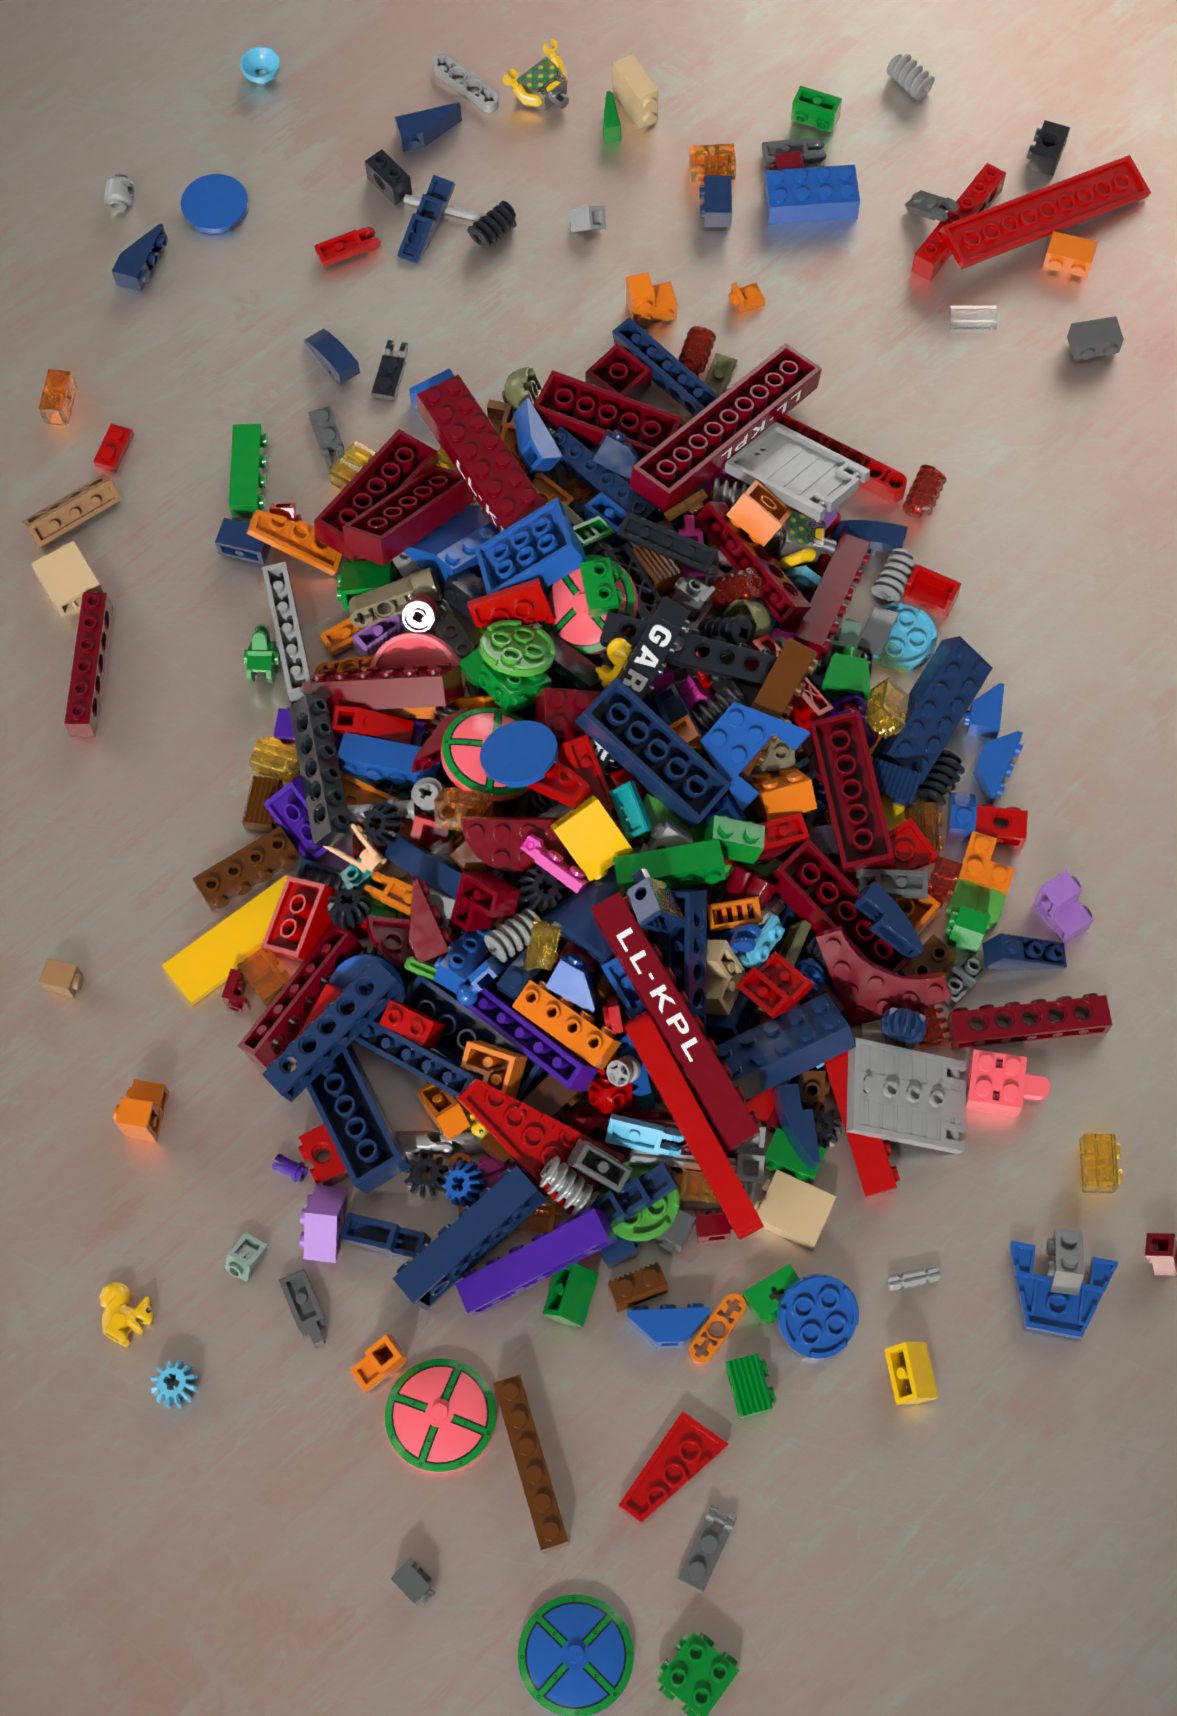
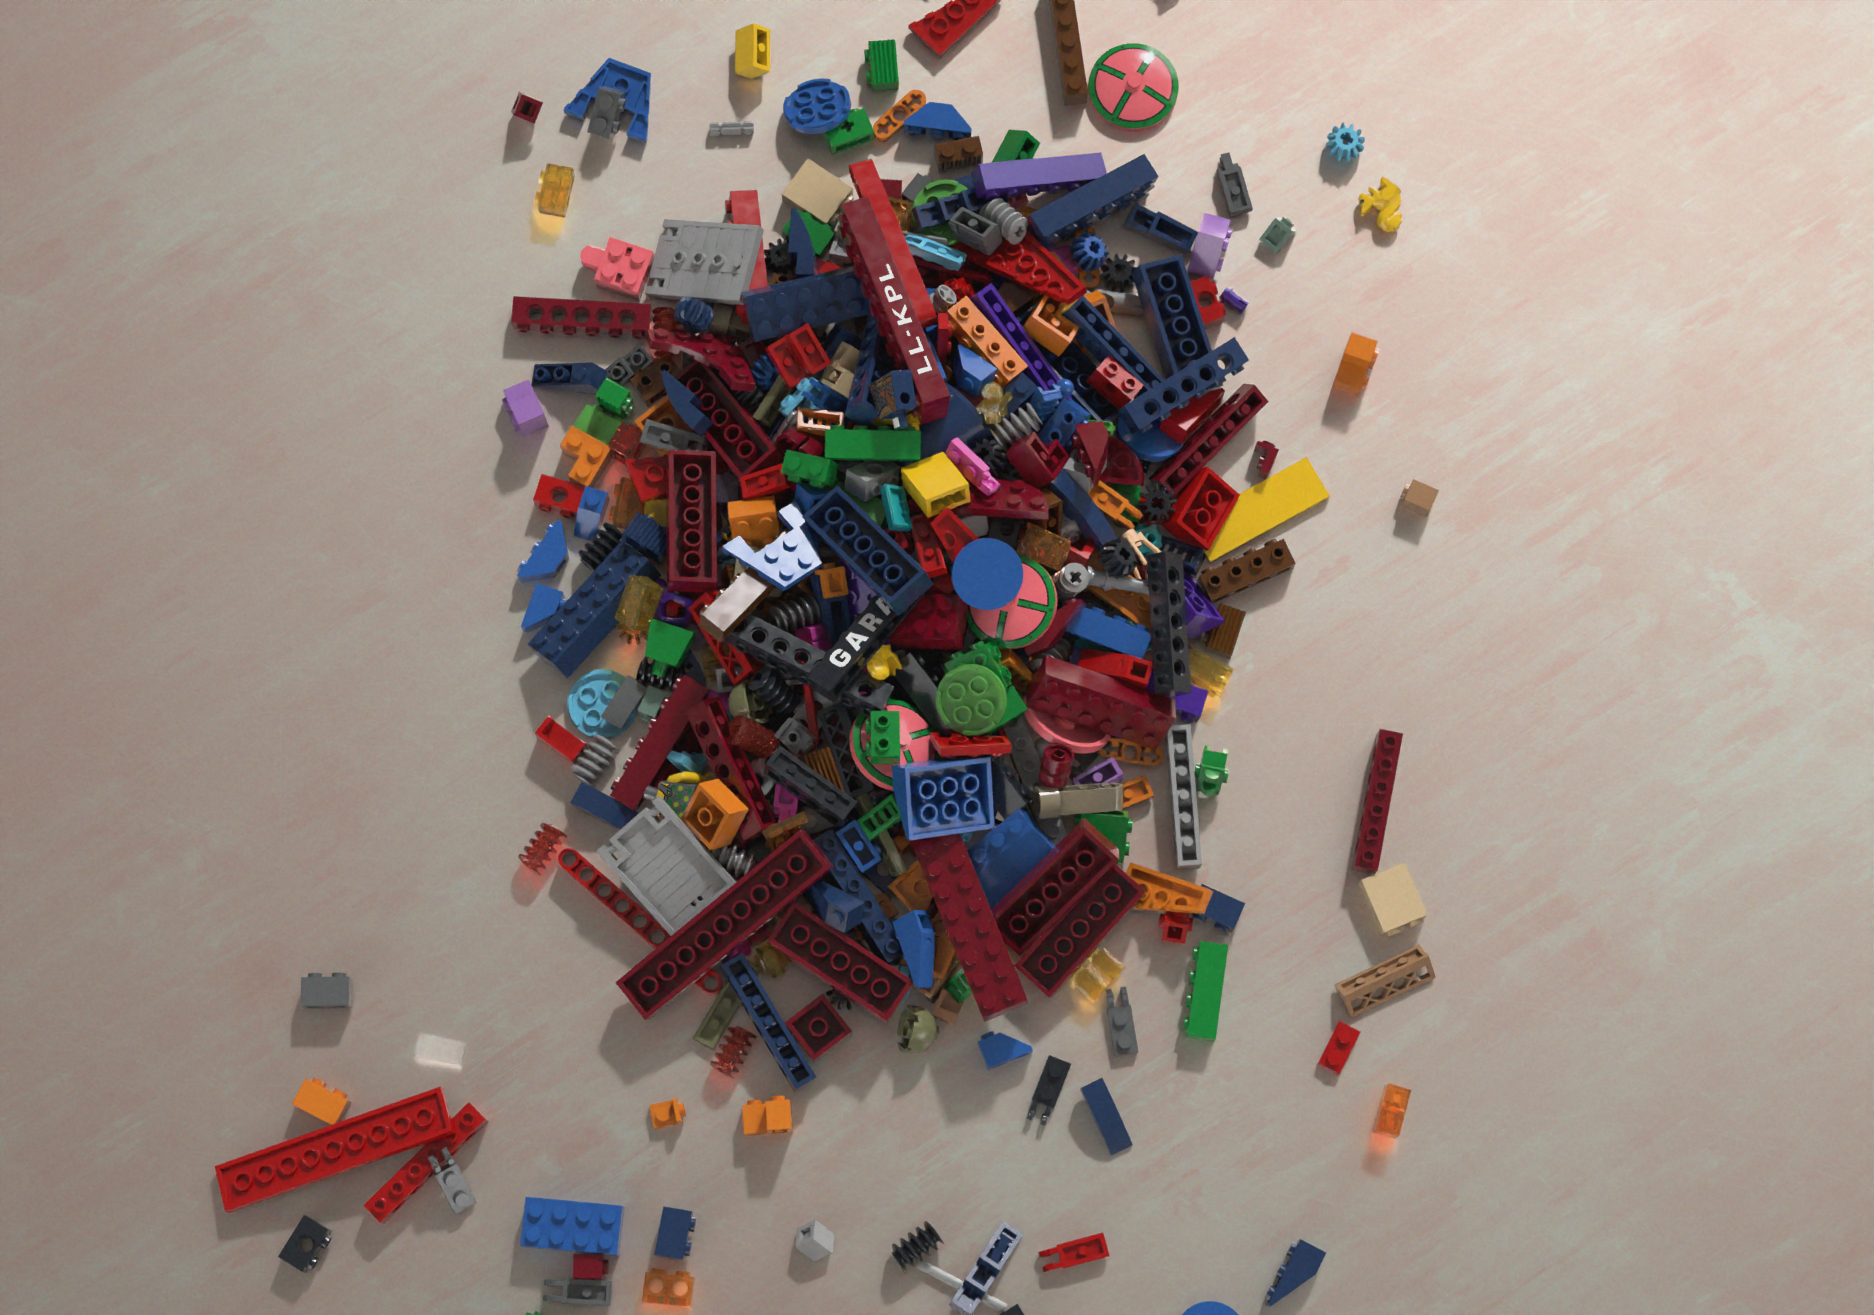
camera: 175 degrees left, 10 degrees up
clear orange brick [237,948,291,1007] -> none
orange brick [350,1334,408,1392] -> none

